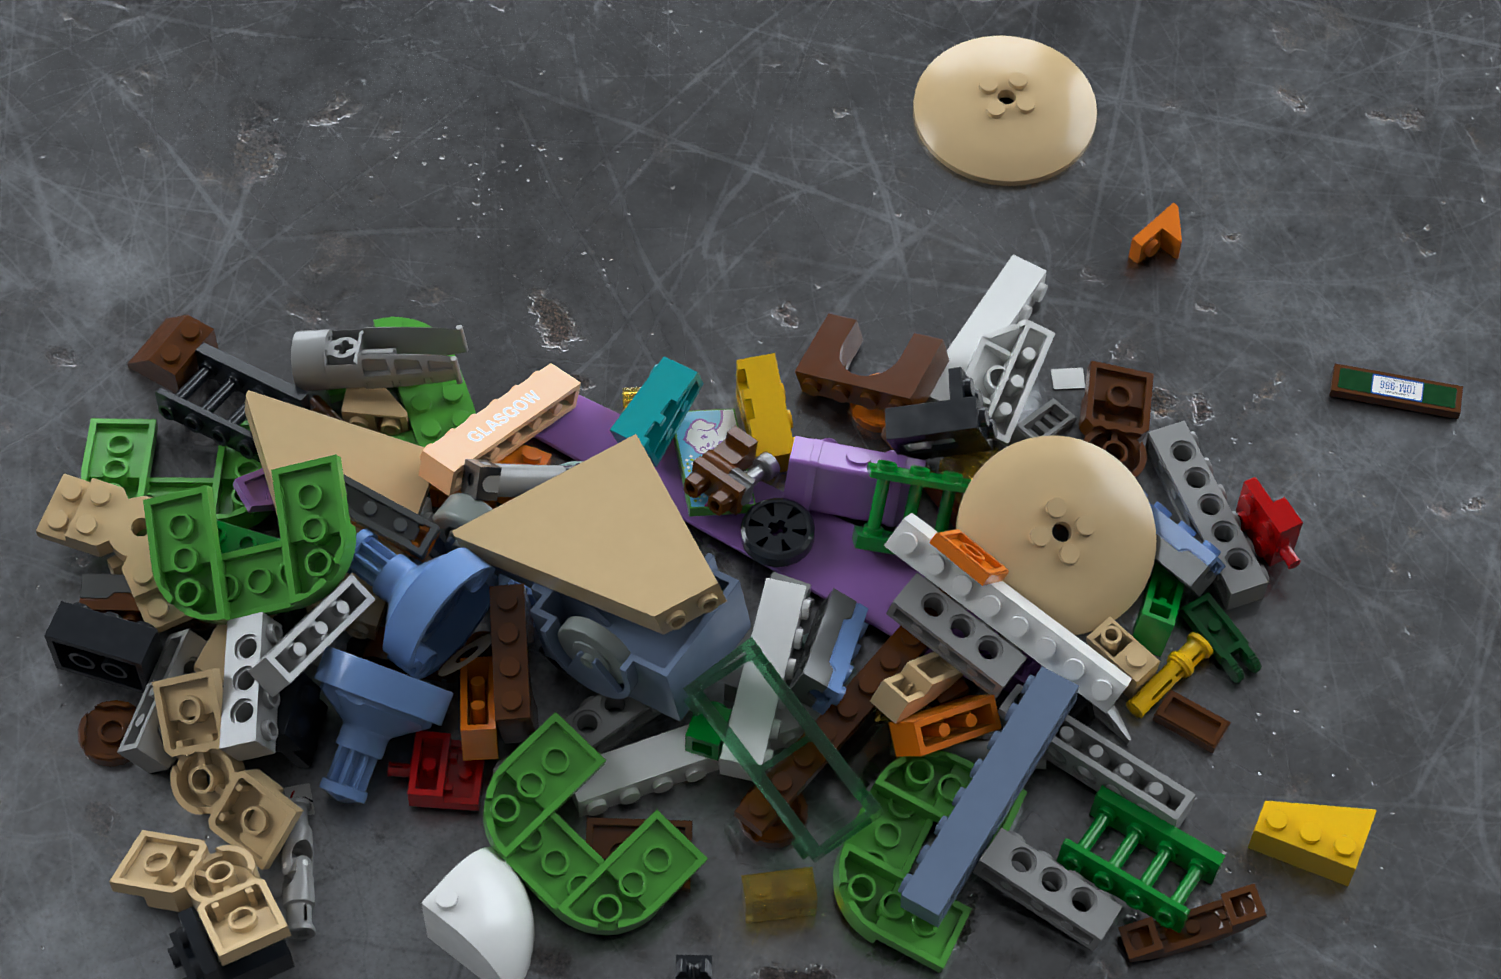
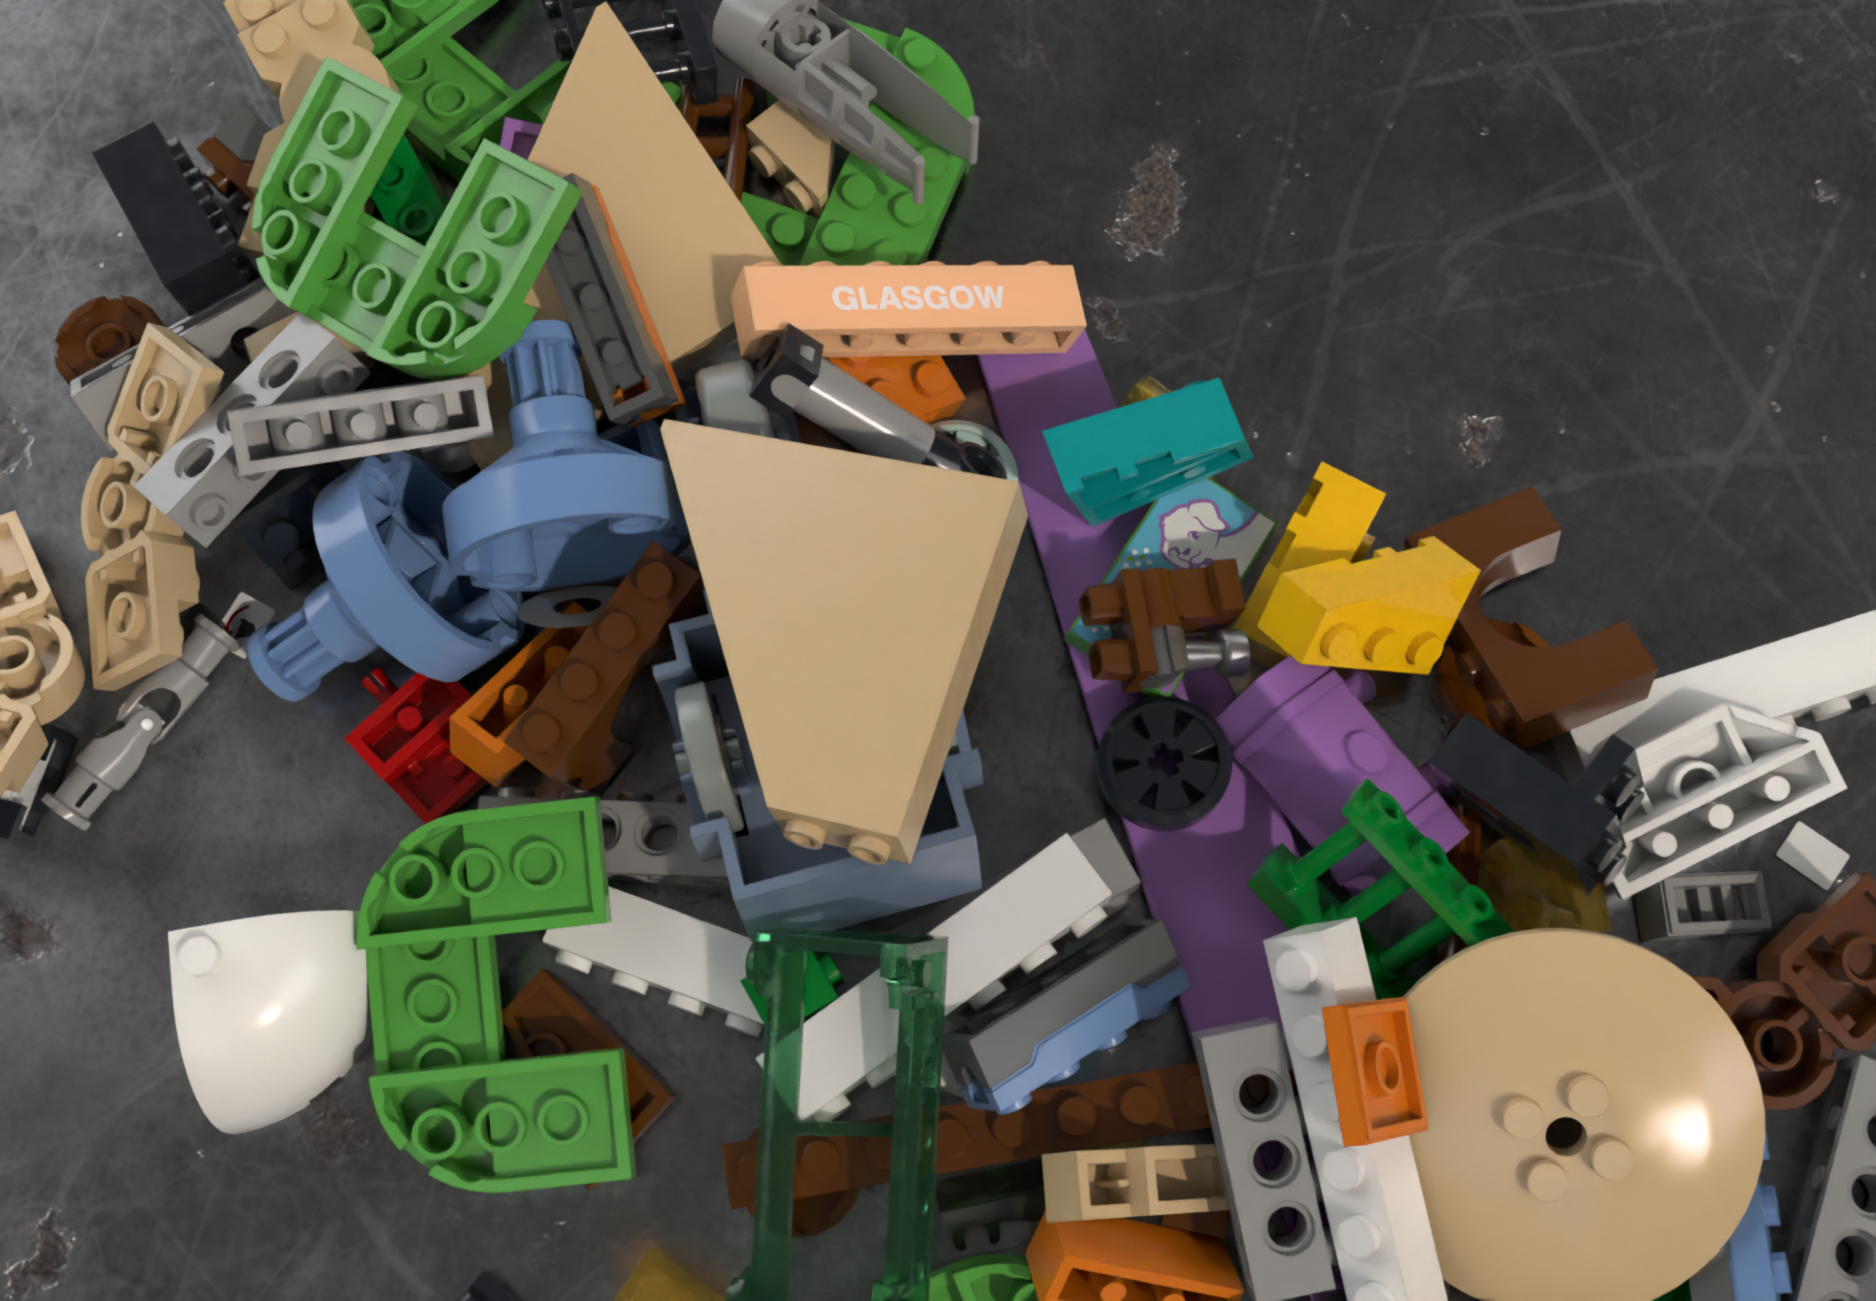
camera: 45 degrees right, 15 degrees up
none -> yellow wedge [1257,536,1481,675]

